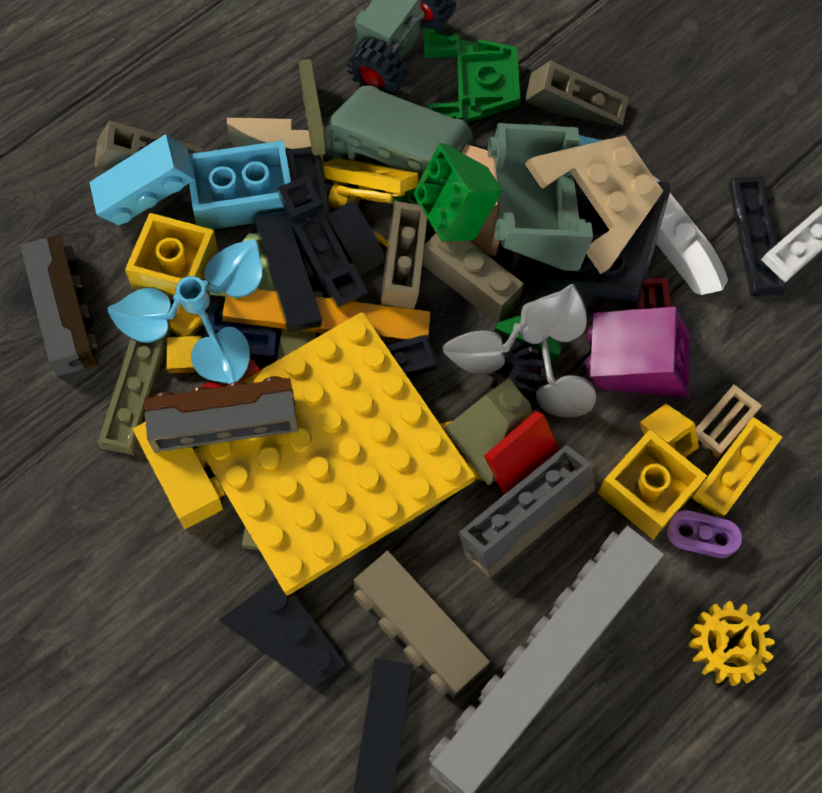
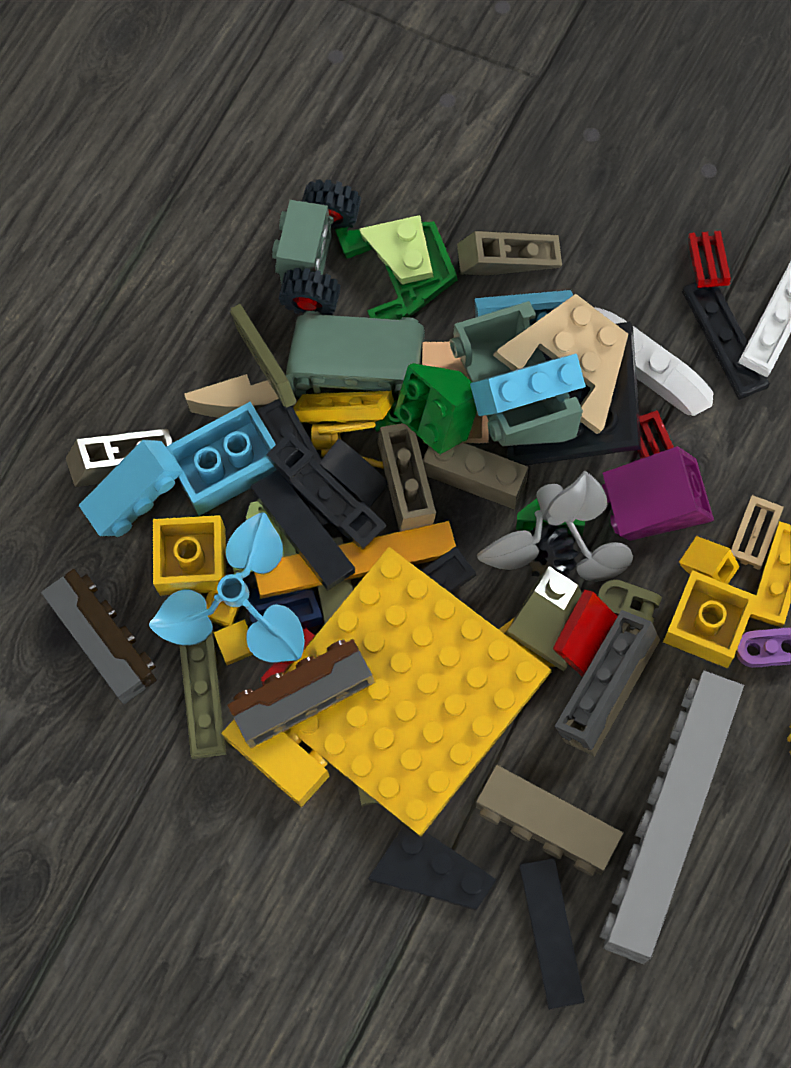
camera: 10 degrees left, 5 degrees up
none -> yellowish green wing [360,215,433,284]
none -> medium azure brick [470,354,586,416]
none -> olive plate [598,579,662,624]
none -> red tile [688,231,731,288]

